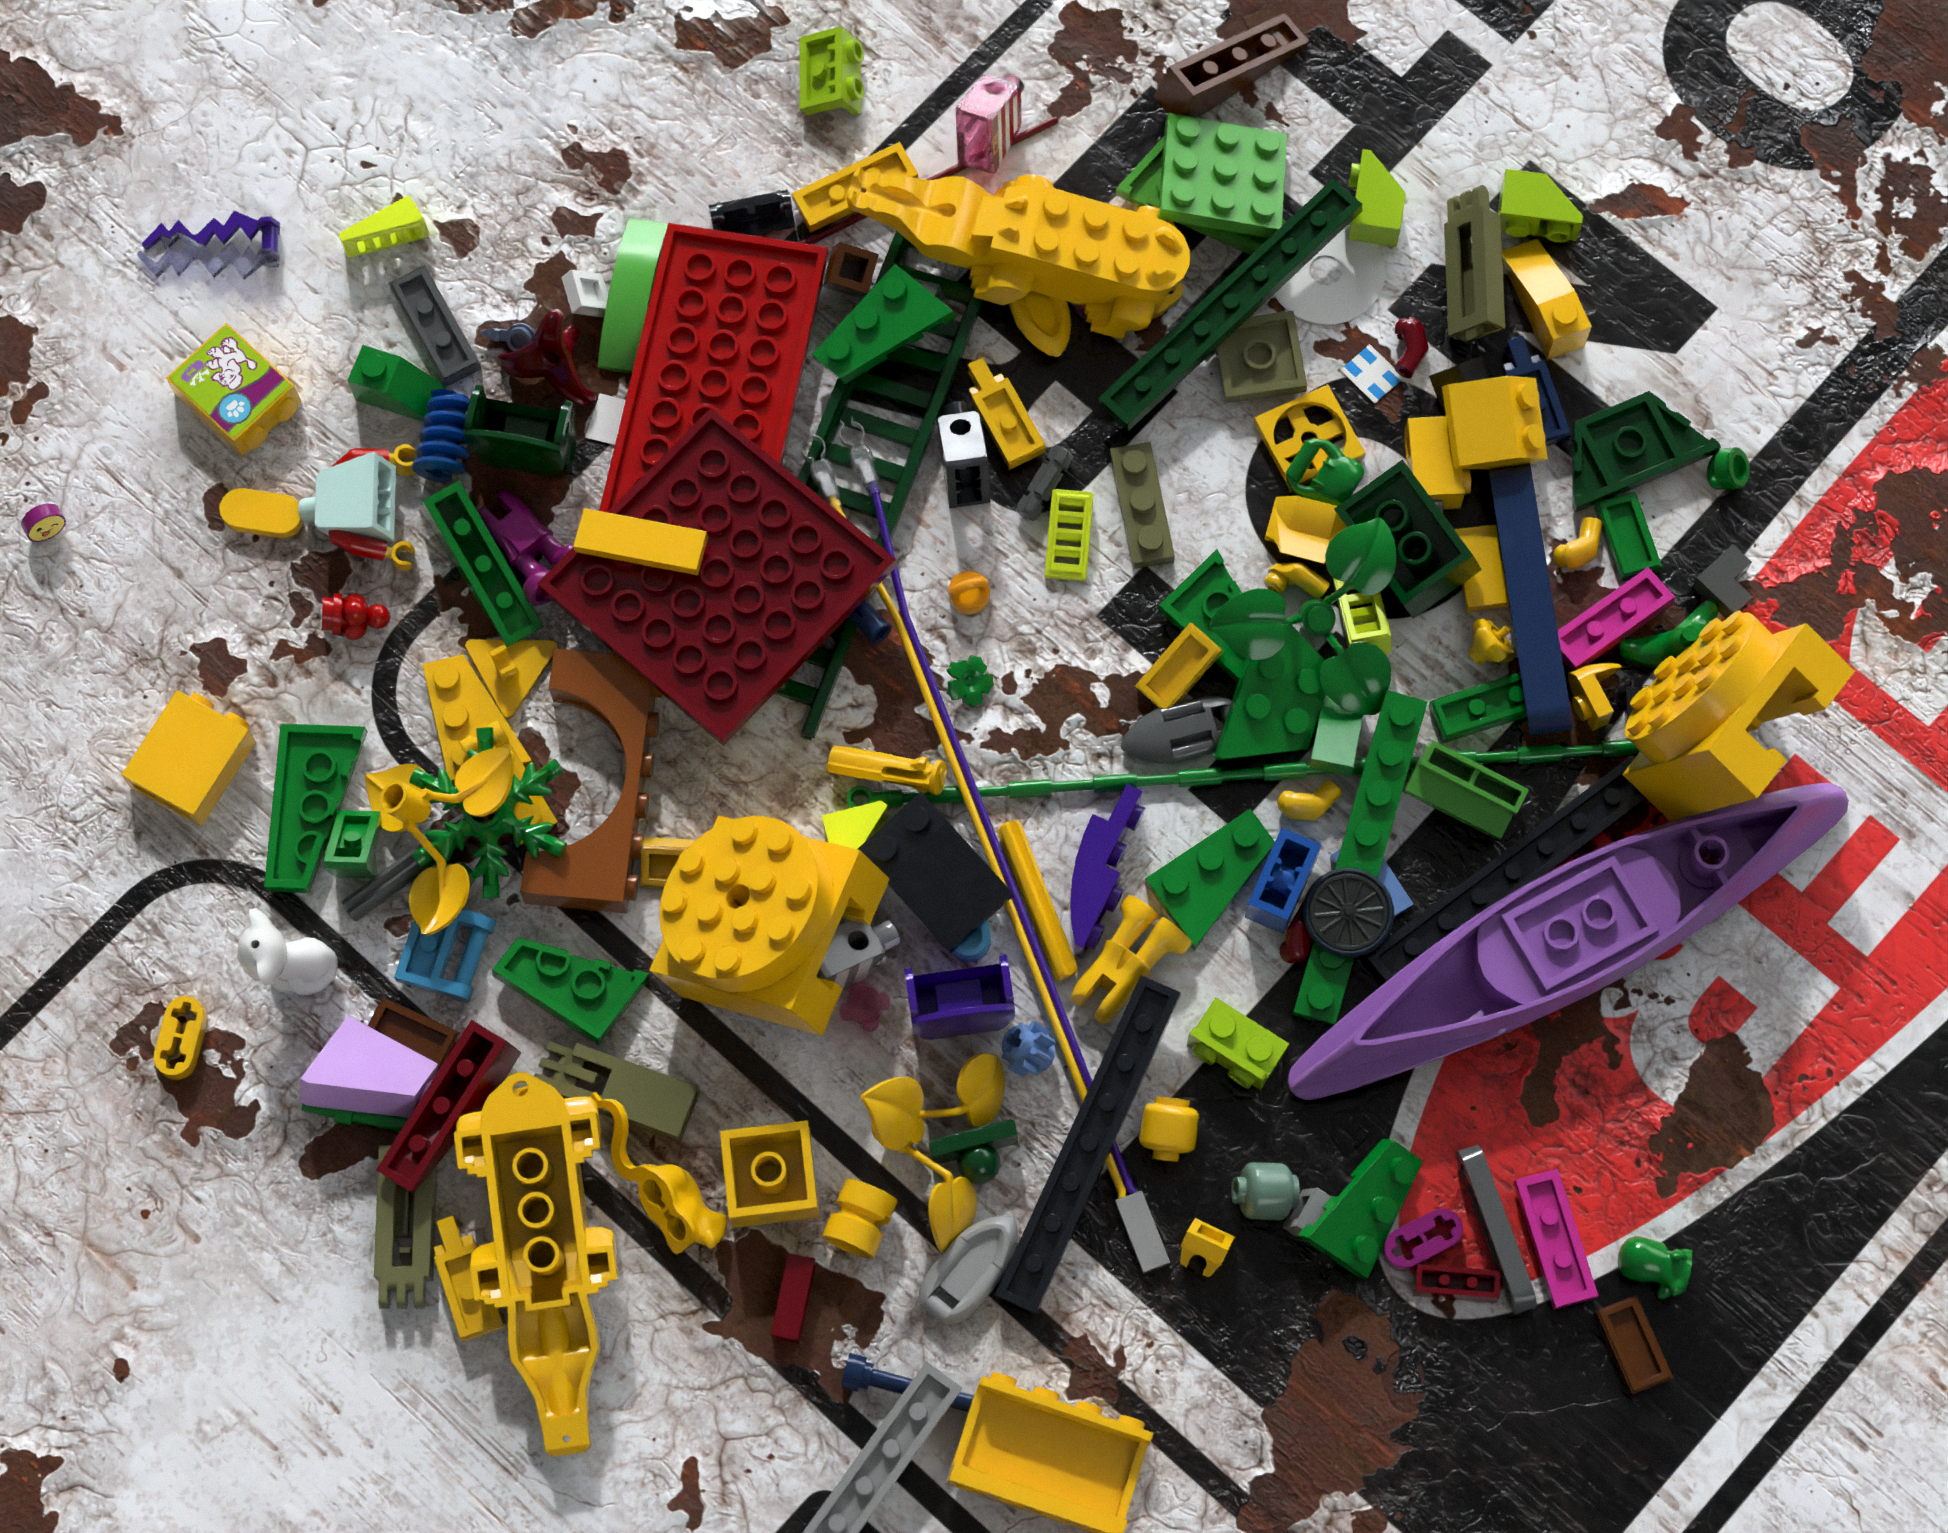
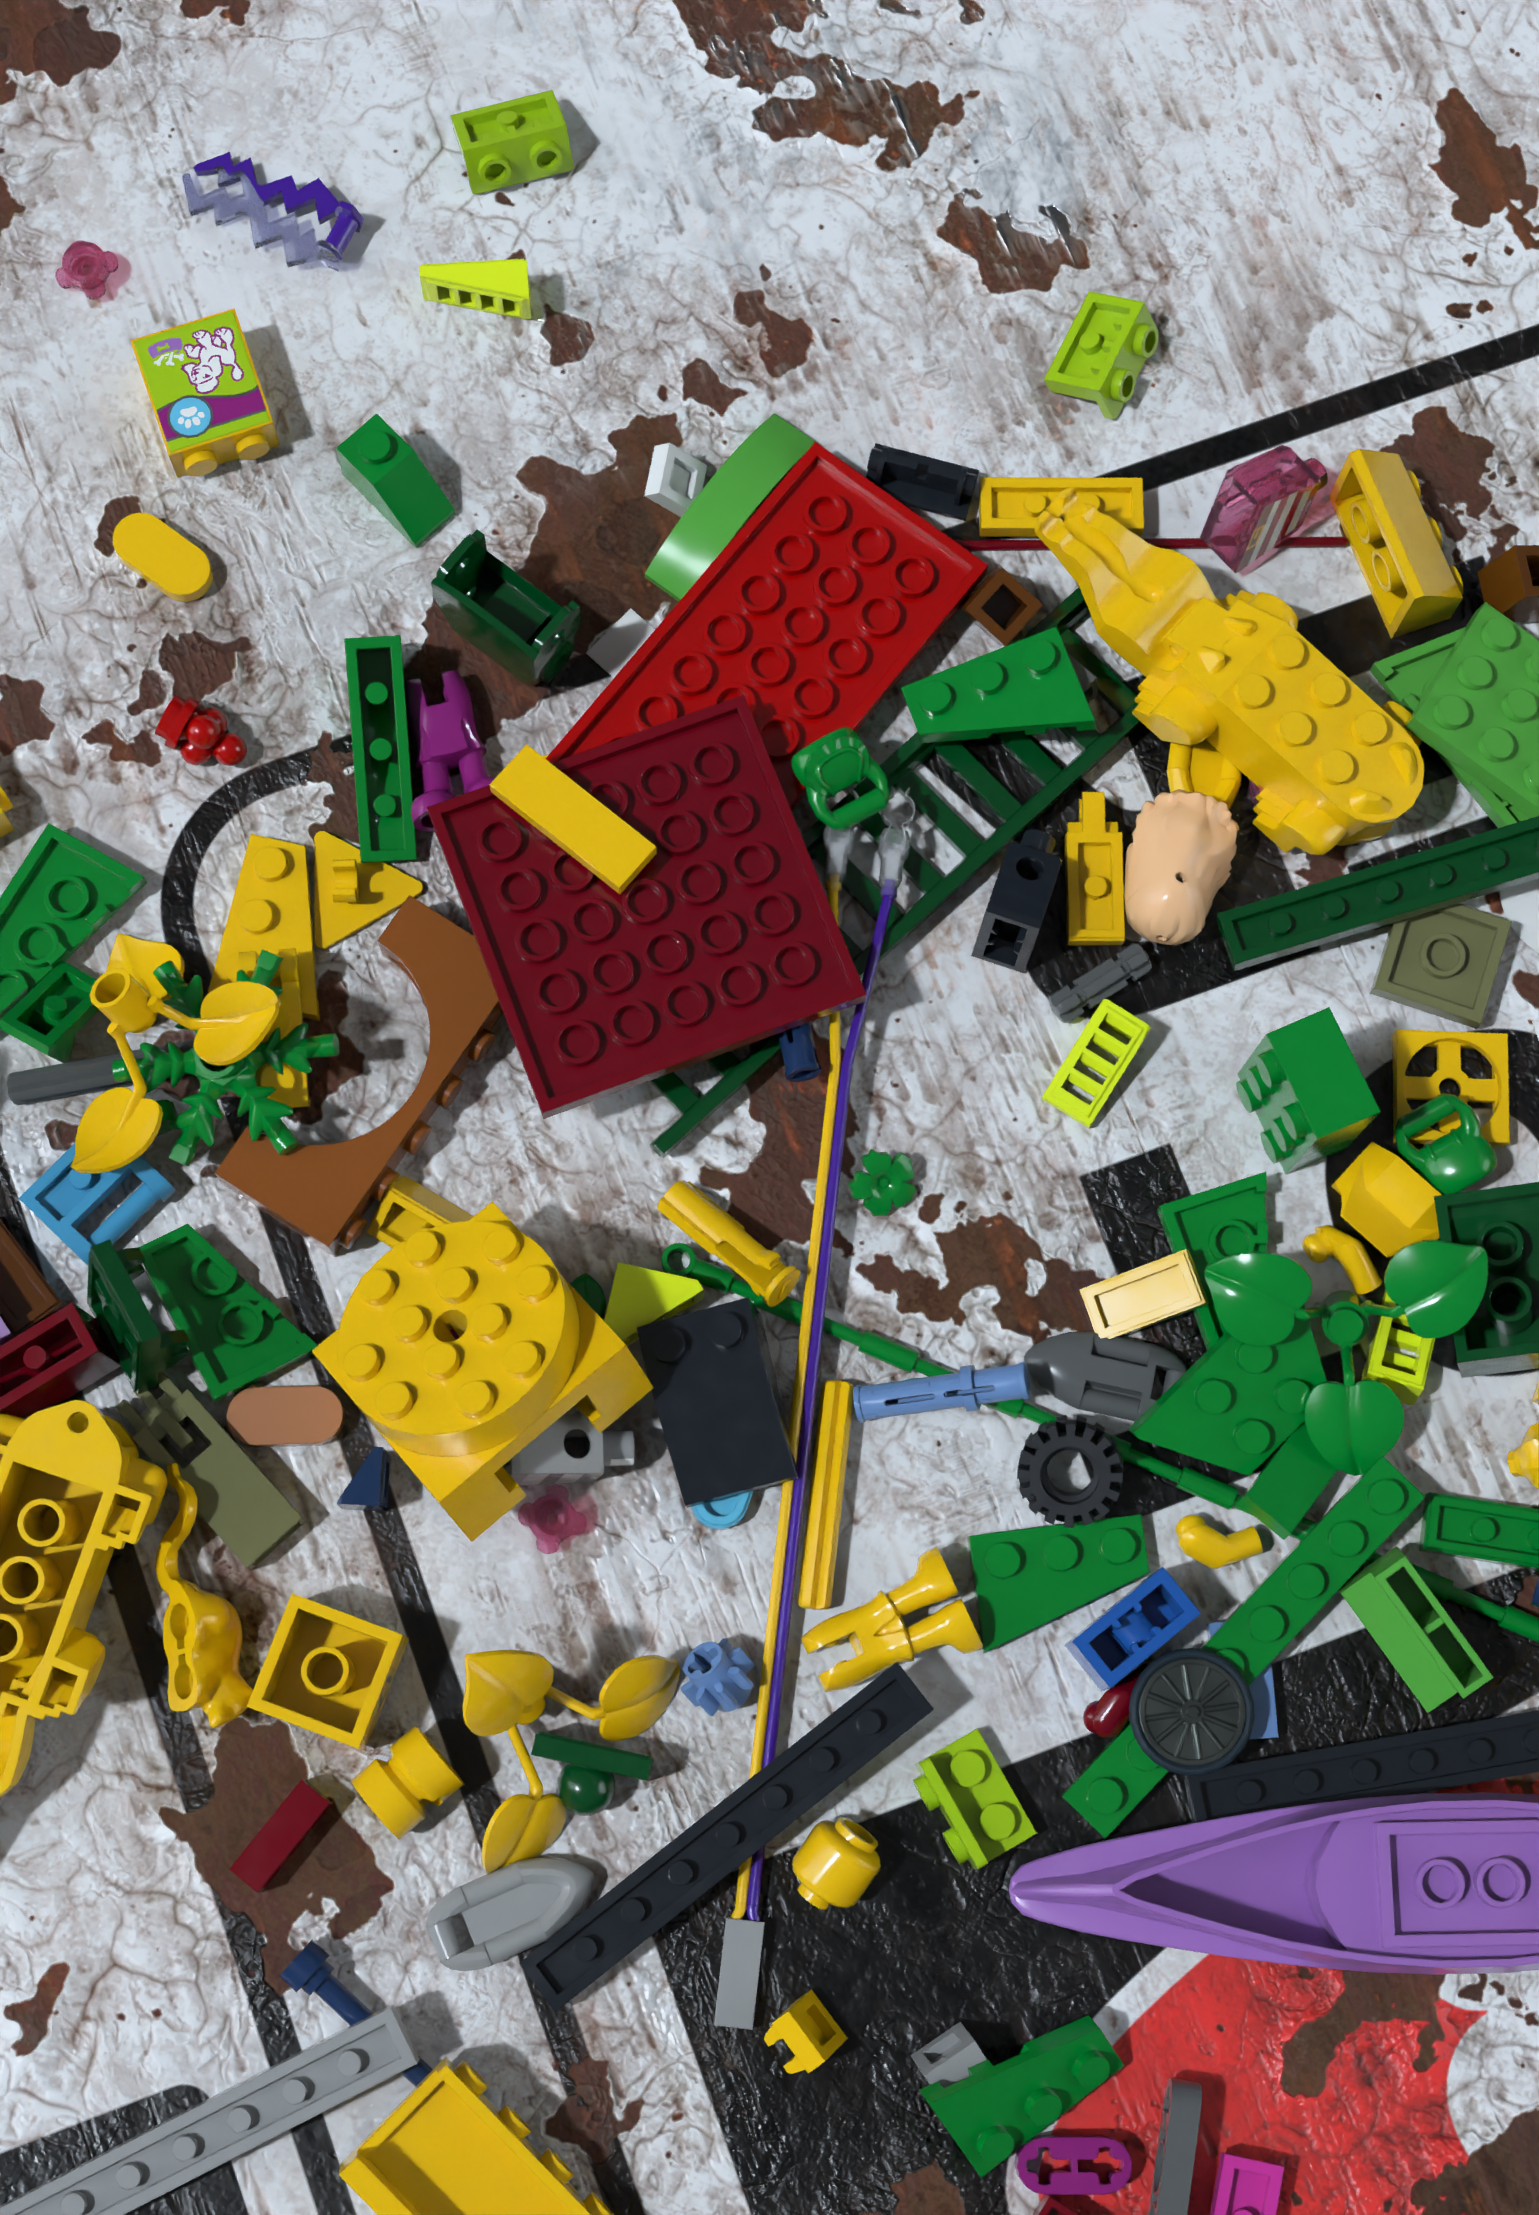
camera: 20 degrees right, 5 degrees up
light aqua torso [298,444,415,571] -> none
dark grey tile [389,265,482,387] -> none
blue piece [412,389,470,483] -> none
sand blue piece [481,323,535,351] -> none
dark red piece [498,309,596,406] -> none
dark purple piece [904,954,1015,1040] -> none
light orange tile [948,571,990,615] -> none
dark purple slope [1070,784,1146,959] -> none
olive plate [1110,442,1175,569] -> none
sand green head [1231,1162,1300,1220] -> none
none -> clear pink plate [55,240,119,300]
none -> dark green piece [87,1239,191,1394]
none -> nougat tile [227,1386,345,1447]
none -> dark blue slope [337,1447,391,1511]
none -> lime bracket [450,90,574,194]
none -> green piece [791,726,890,832]
none -> medium blue pin [853,1362,1031,1422]
none -> black tyre [1017,1415,1123,1528]
none -> light nougat piece [1124,789,1239,946]
none -> green brick [1236,1007,1381,1174]
none -> yellow slope [1329,449,1463,639]

